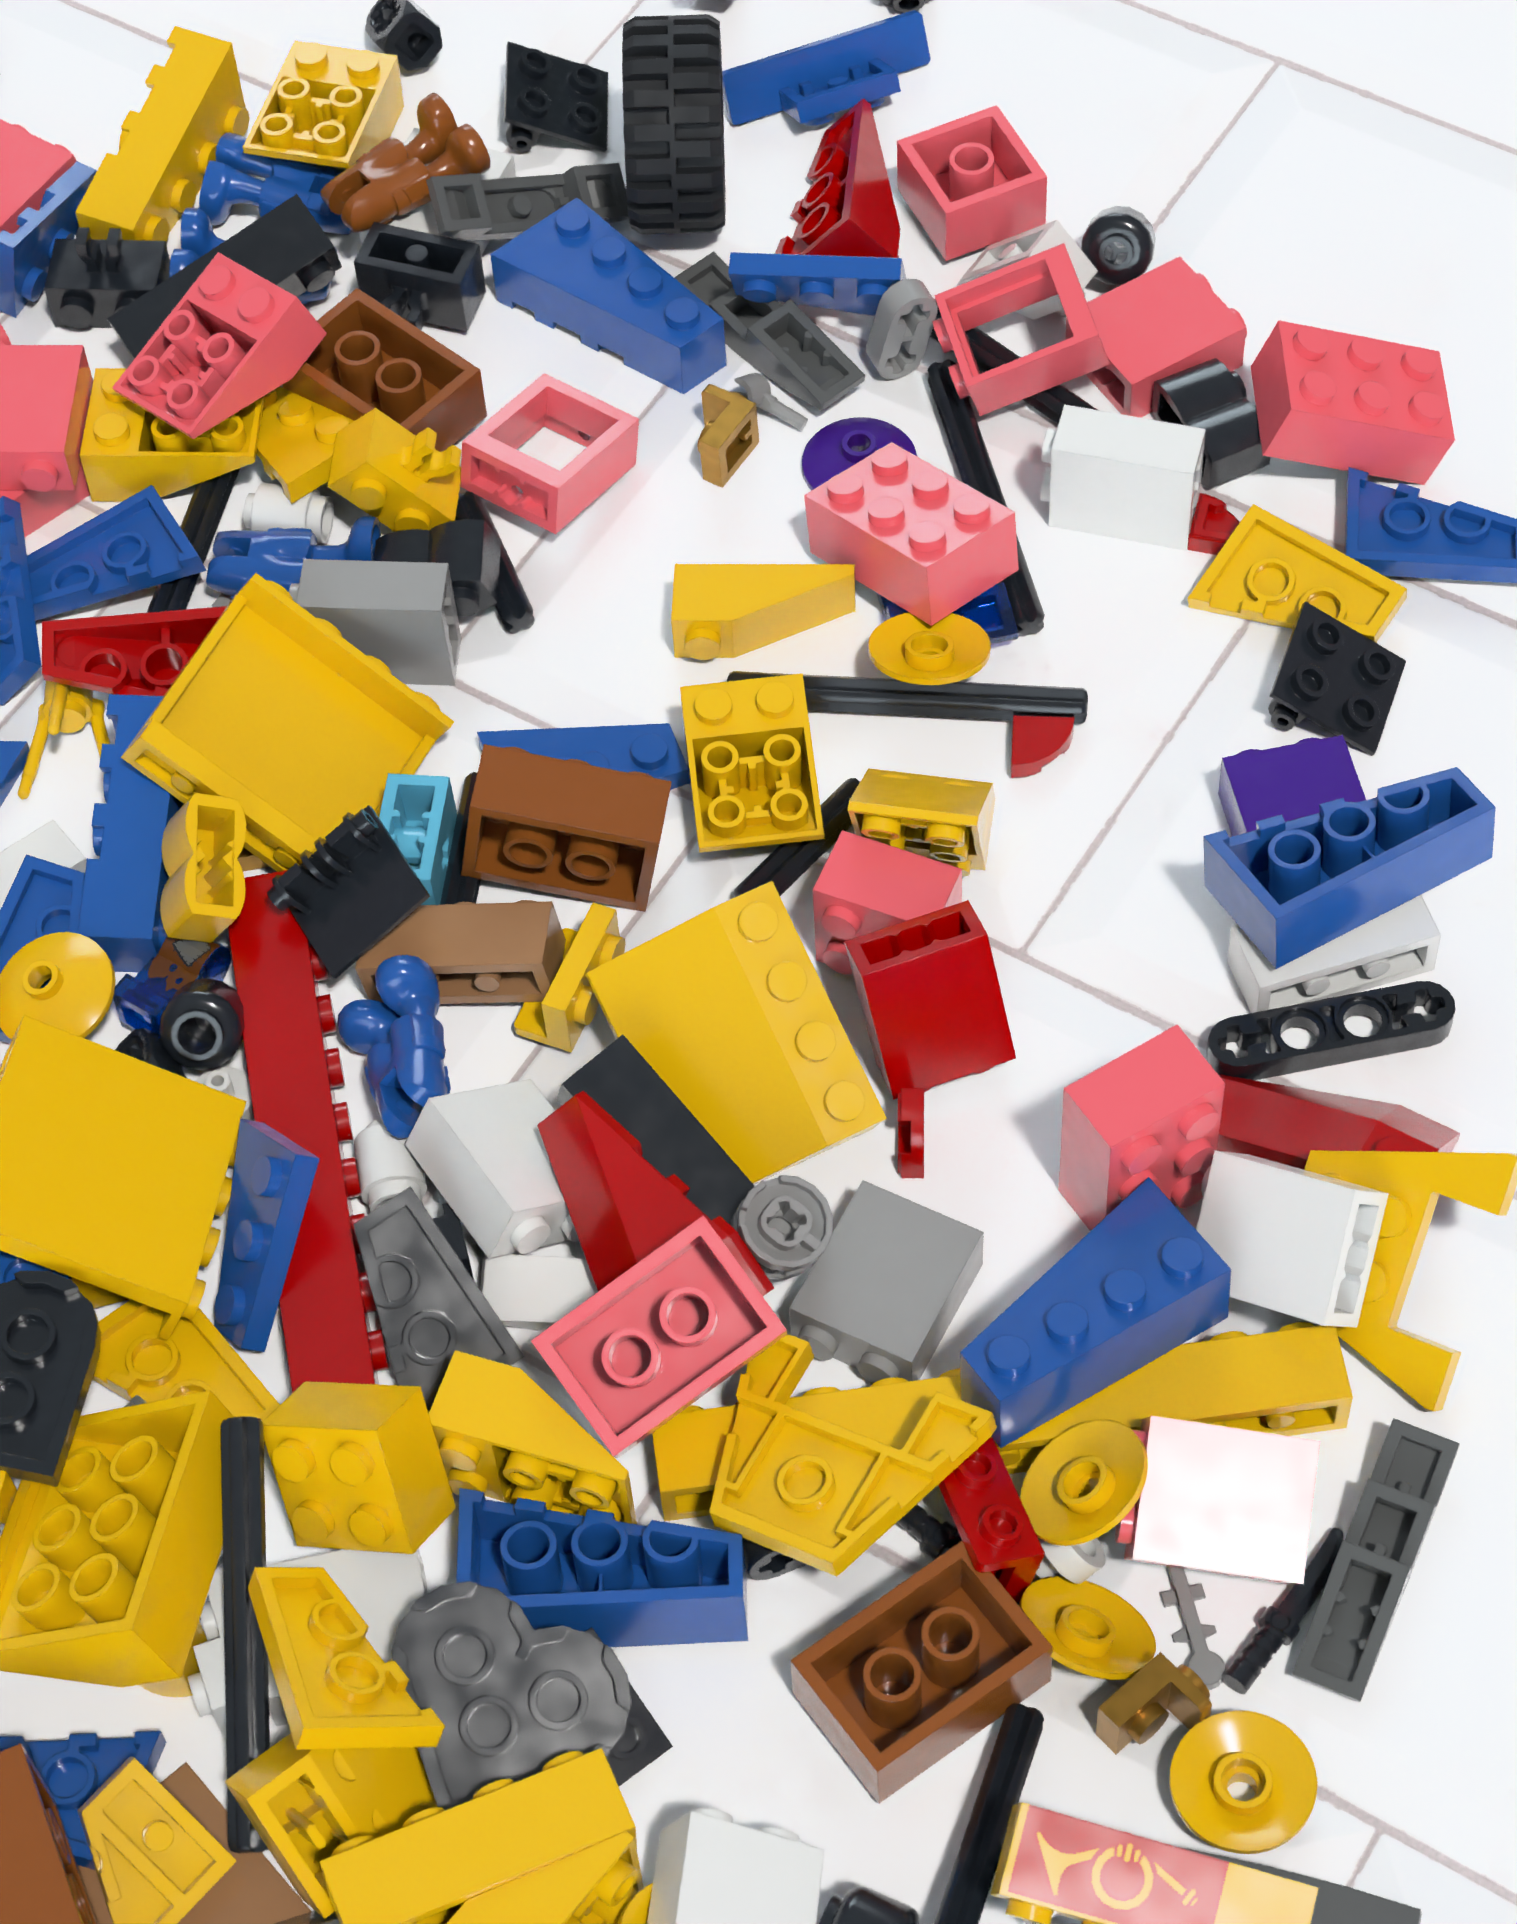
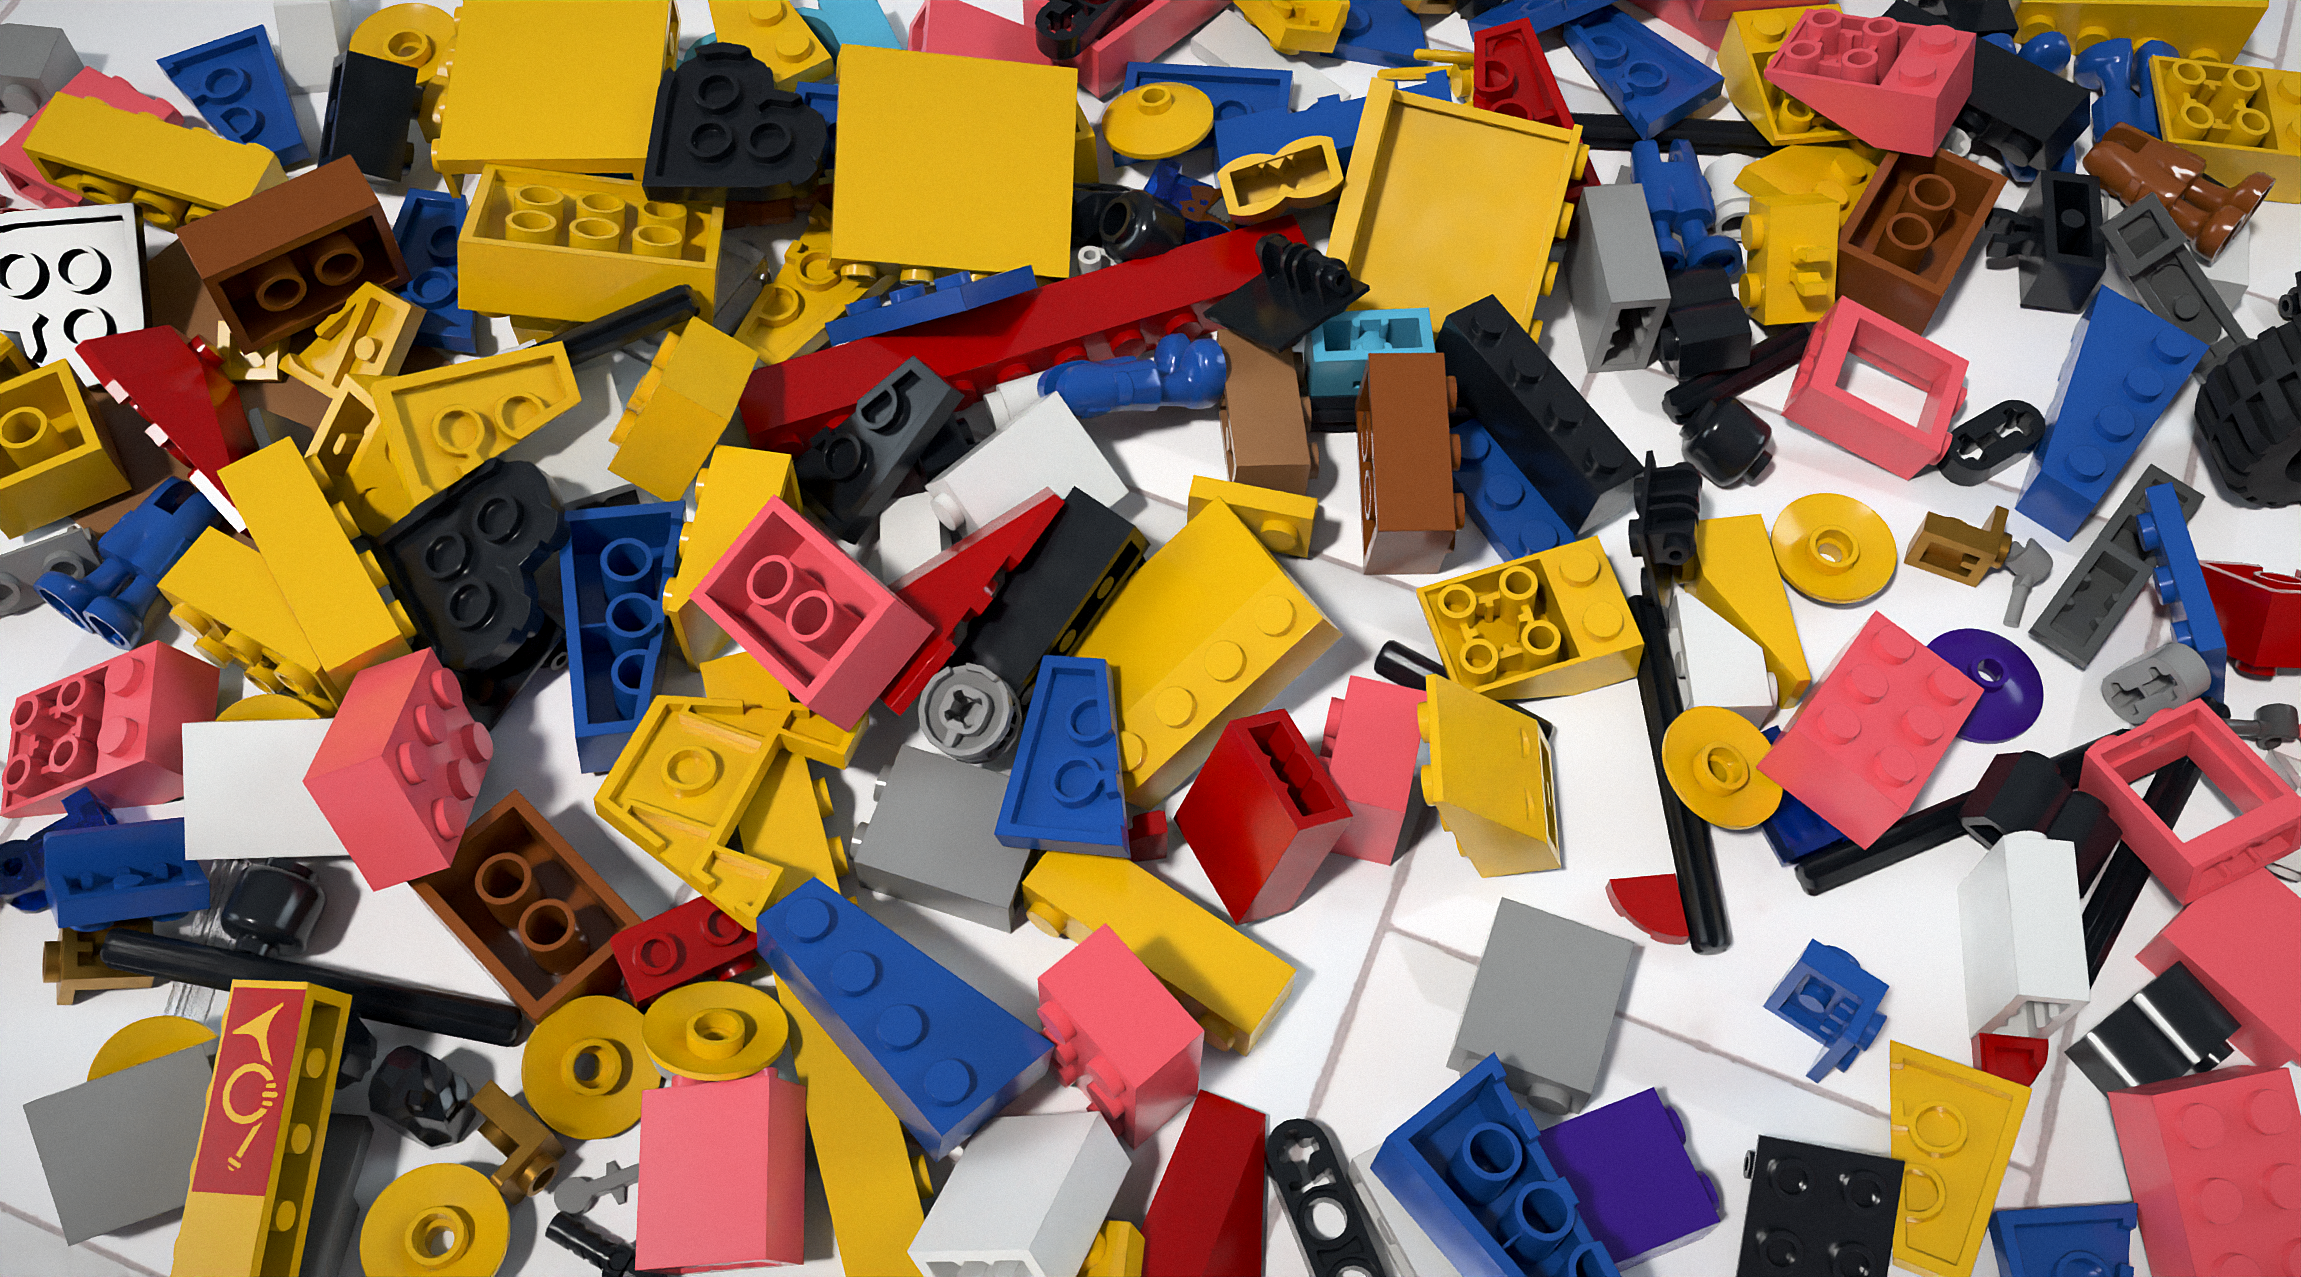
camera: 75 degrees right, 5 degrees up
none -> coral brick [302,647,494,892]
none -> black rock [368,1045,476,1150]
none -> blue wing [994,655,1131,858]
none -> yellow brick [1022,850,1296,1057]
none -> black brick [1434,294,1645,536]
none -> light grey brick [1445,897,1635,1115]
none -> black hinge [1628,450,1703,629]
none -> white slope [1666,593,1778,729]
none -> black head [1679,397,1773,486]
none -> blue bracket [1762,938,1890,1084]
none -> yellow dish [1770,493,1897,604]
none -> black beam [1937,400,2046,487]
none -> black brick [1956,750,2123,898]
none -> dark grey hand [2221,703,2300,751]

